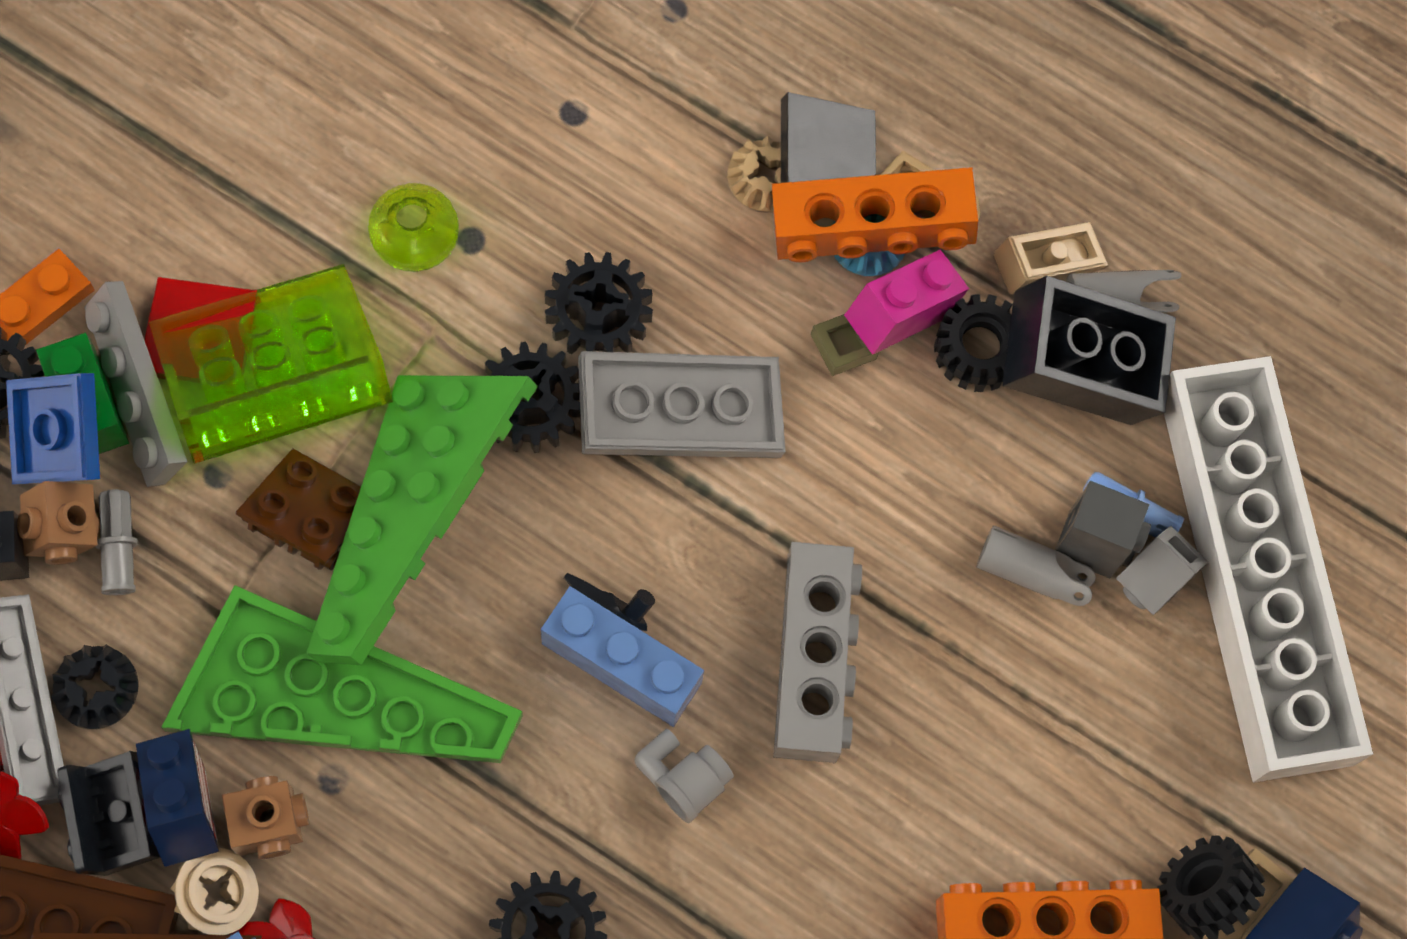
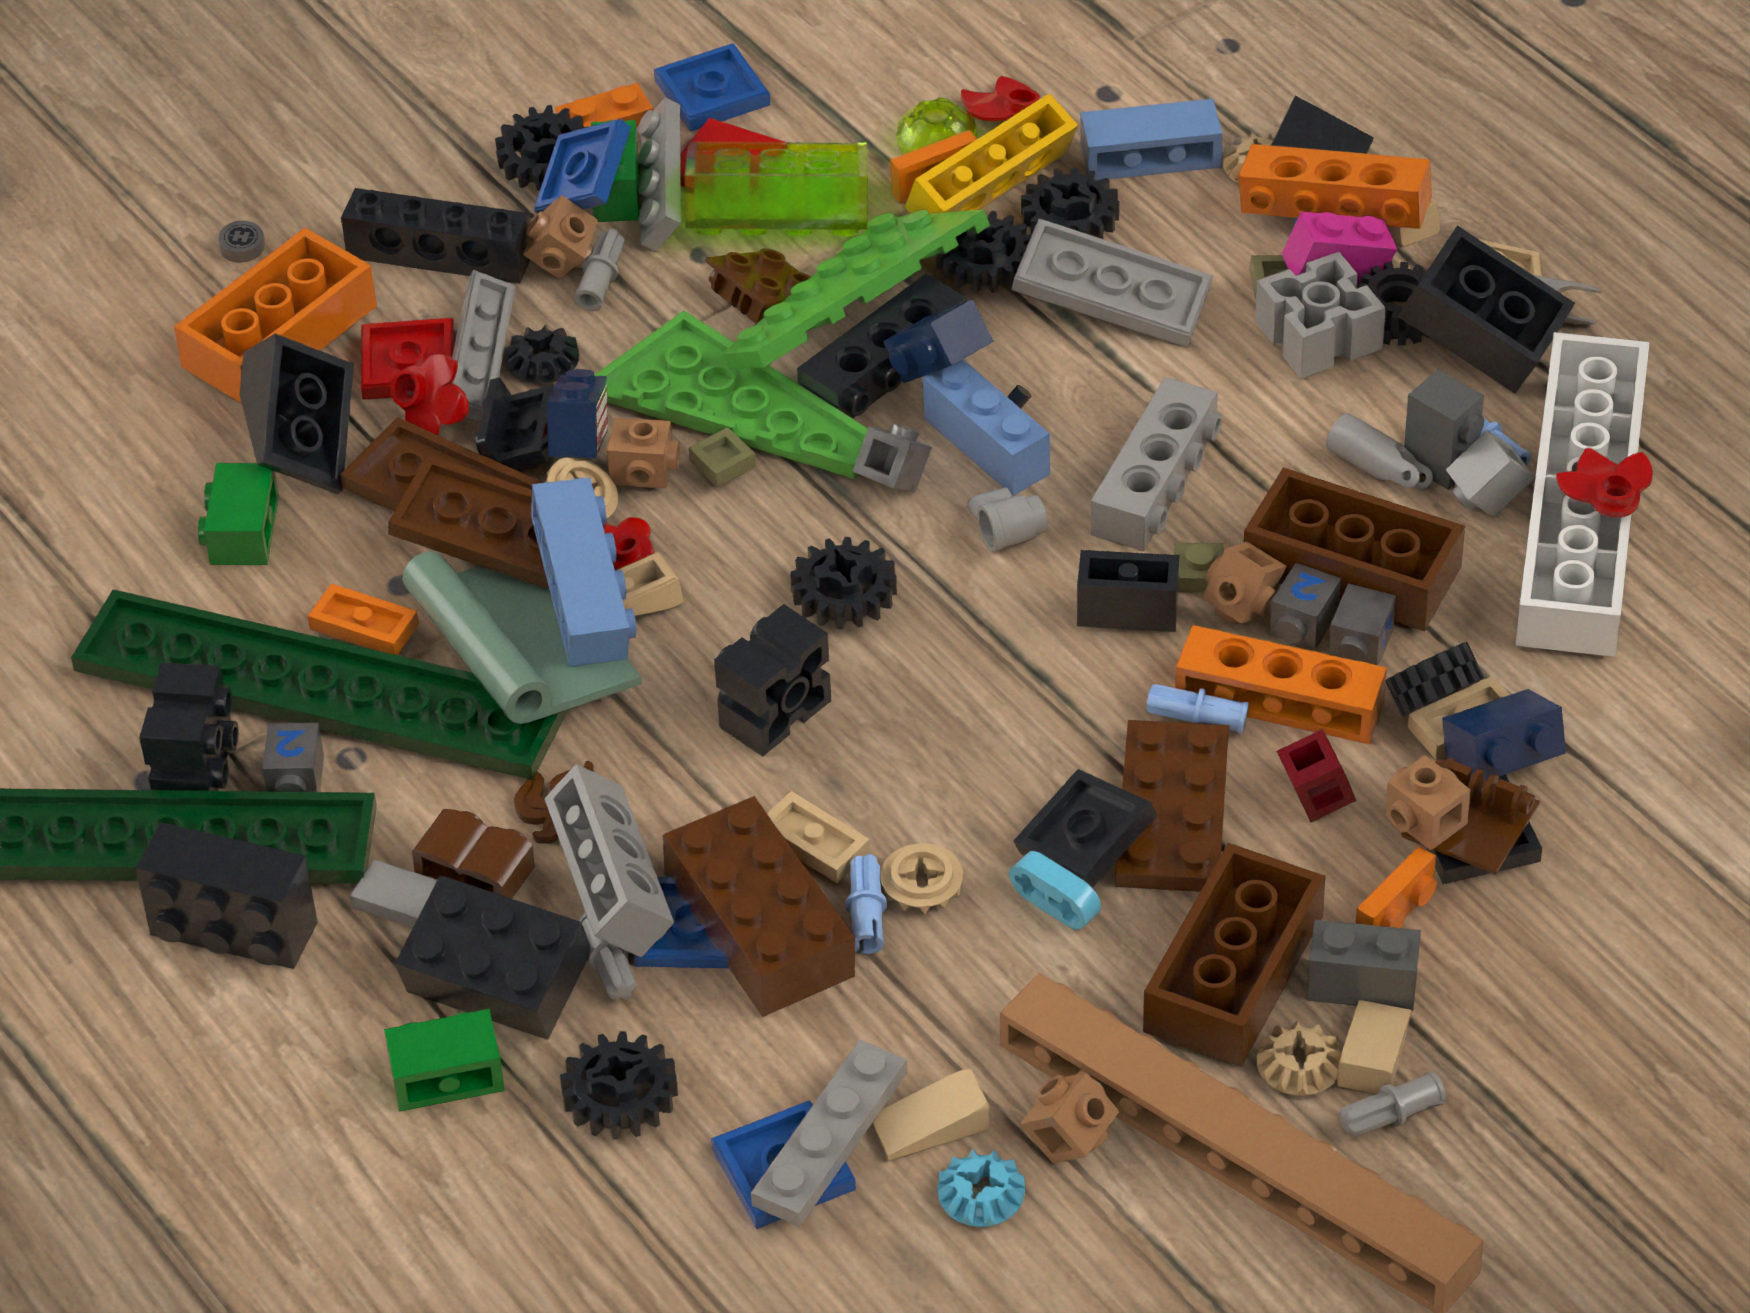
camera: 30 degrees right, 25 degrees down
none -> blue tile [654,43,771,132]
none -> olive plate [689,427,756,487]
none -> black brick [797,273,967,419]
none -> flat silver brick [852,423,932,492]
none -> dark blue brick [883,299,994,383]
none -> orange plate [890,130,977,204]
none -> yellow brick [905,93,1078,214]
none -> red plate [961,76,1040,122]
none -> black brick [1077,550,1180,632]
none -> medium blue brick [1080,99,1222,181]
none -> olive plate [1174,543,1224,592]
none -> medium nougat brick [1201,541,1287,624]
none -> reddish brown brick [1244,467,1465,631]
none -> light grey brick [1255,252,1385,379]
none -> flat silver brick [1270,563,1341,651]
none -> flat silver brick [1329,584,1396,665]
none -> red plate [1556,447,1653,517]

